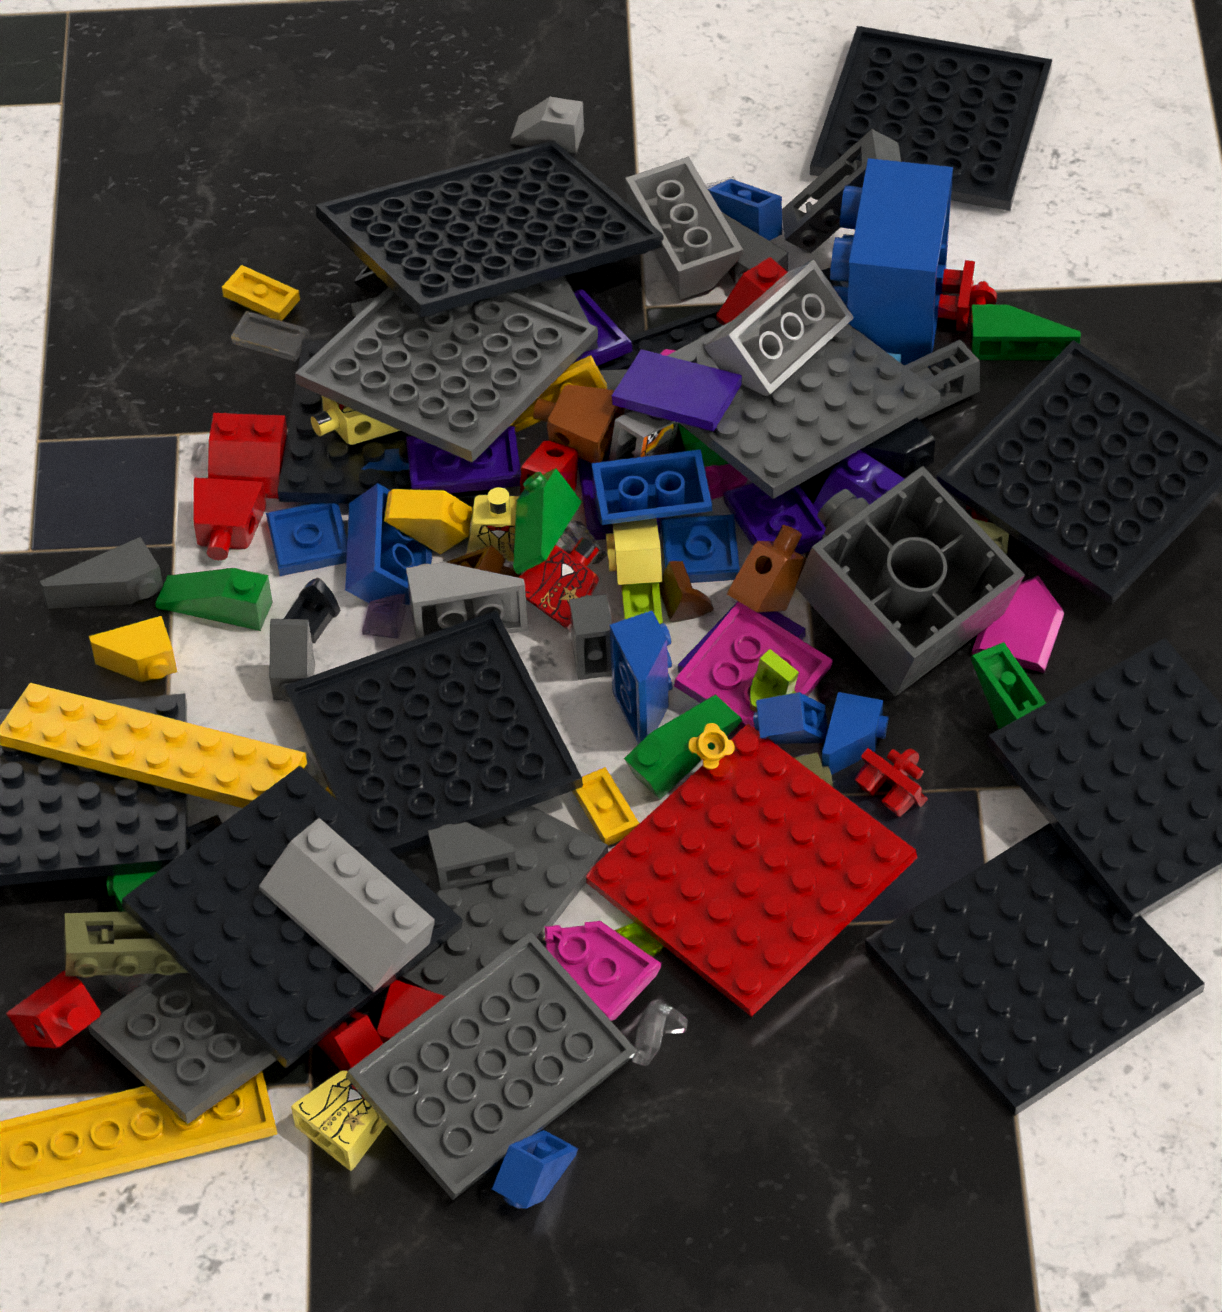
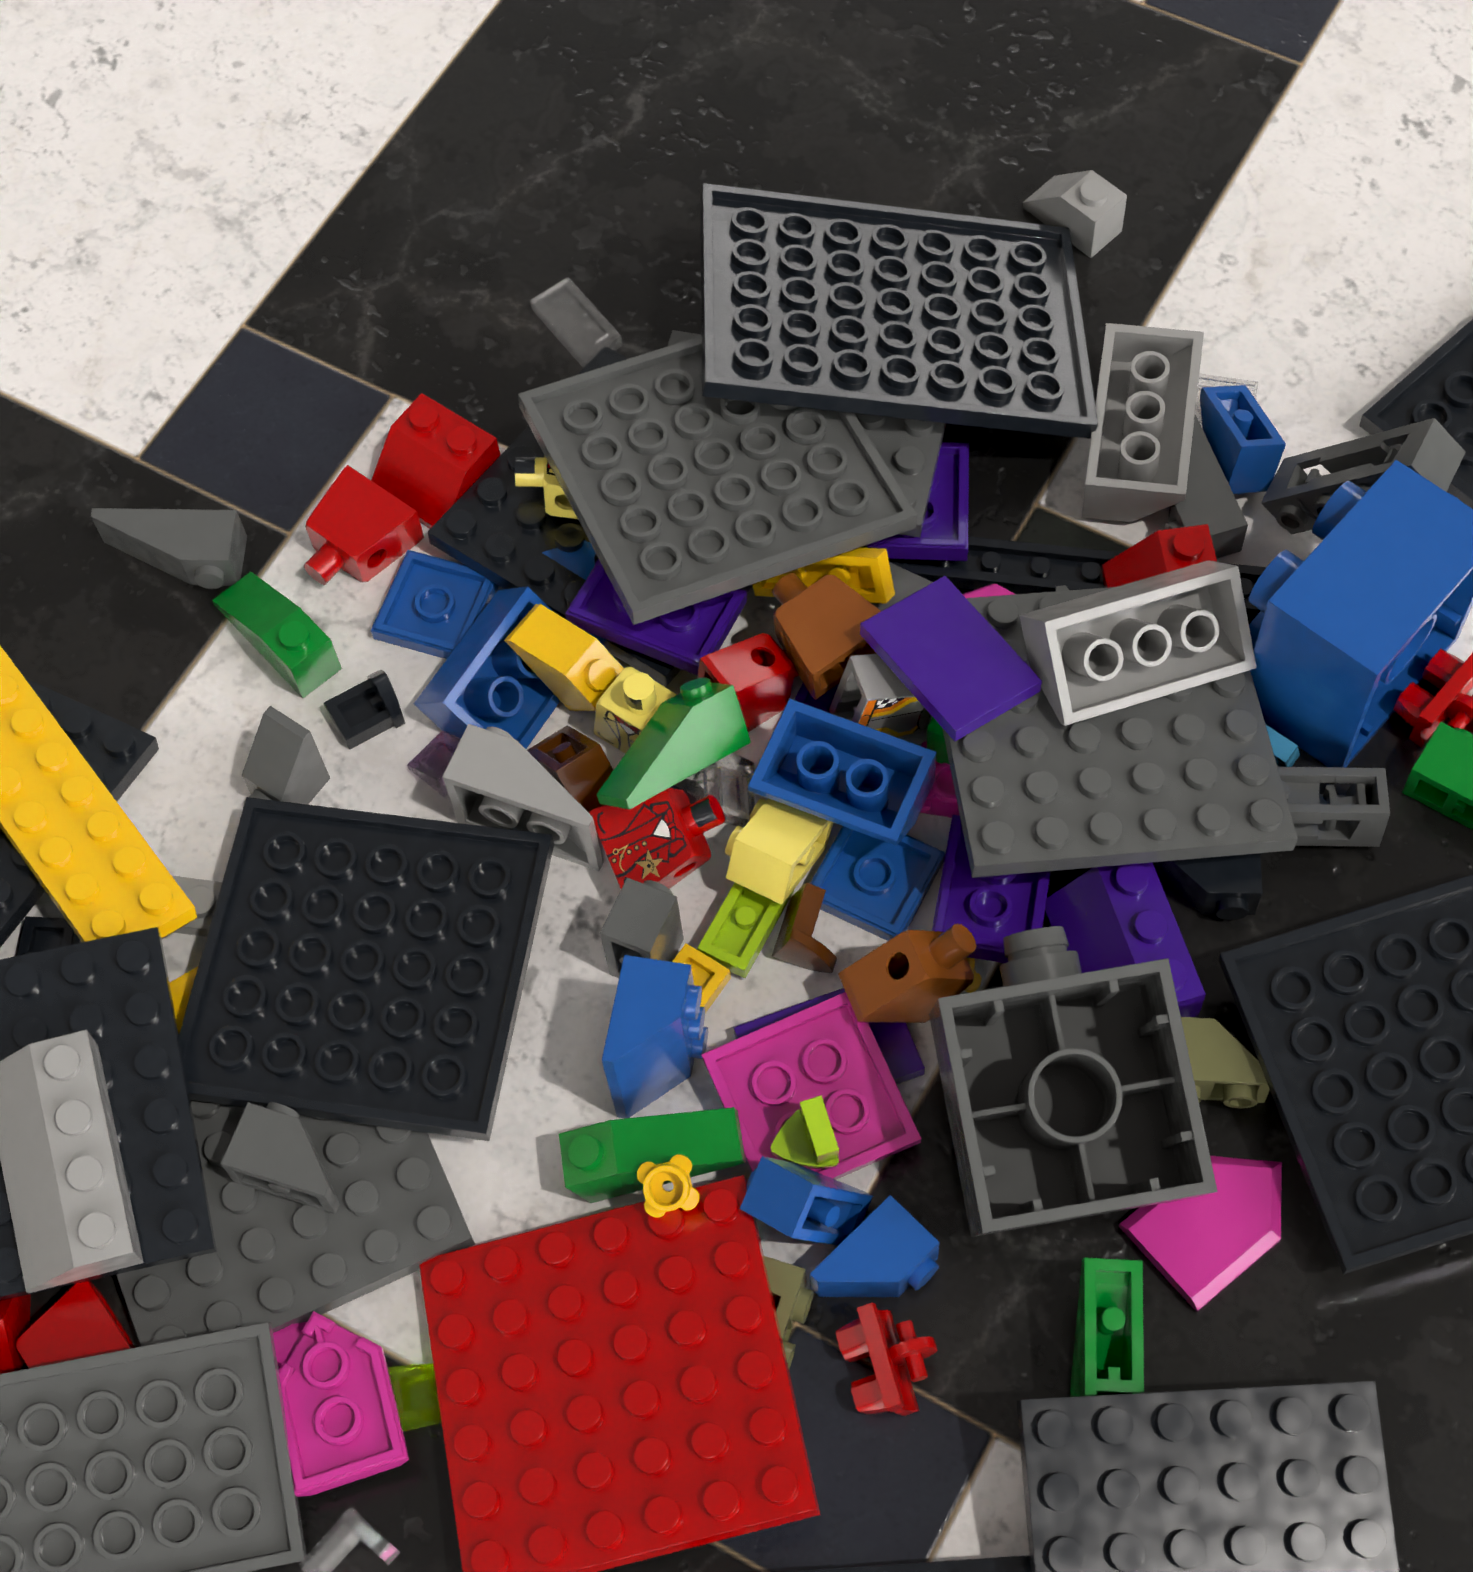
camera: 35 degrees right, 10 degrees up
yellow slope [89,616,178,682] -> none
yellow plate [222,265,300,323] -> none
yellow plate [572,767,639,846] -> none

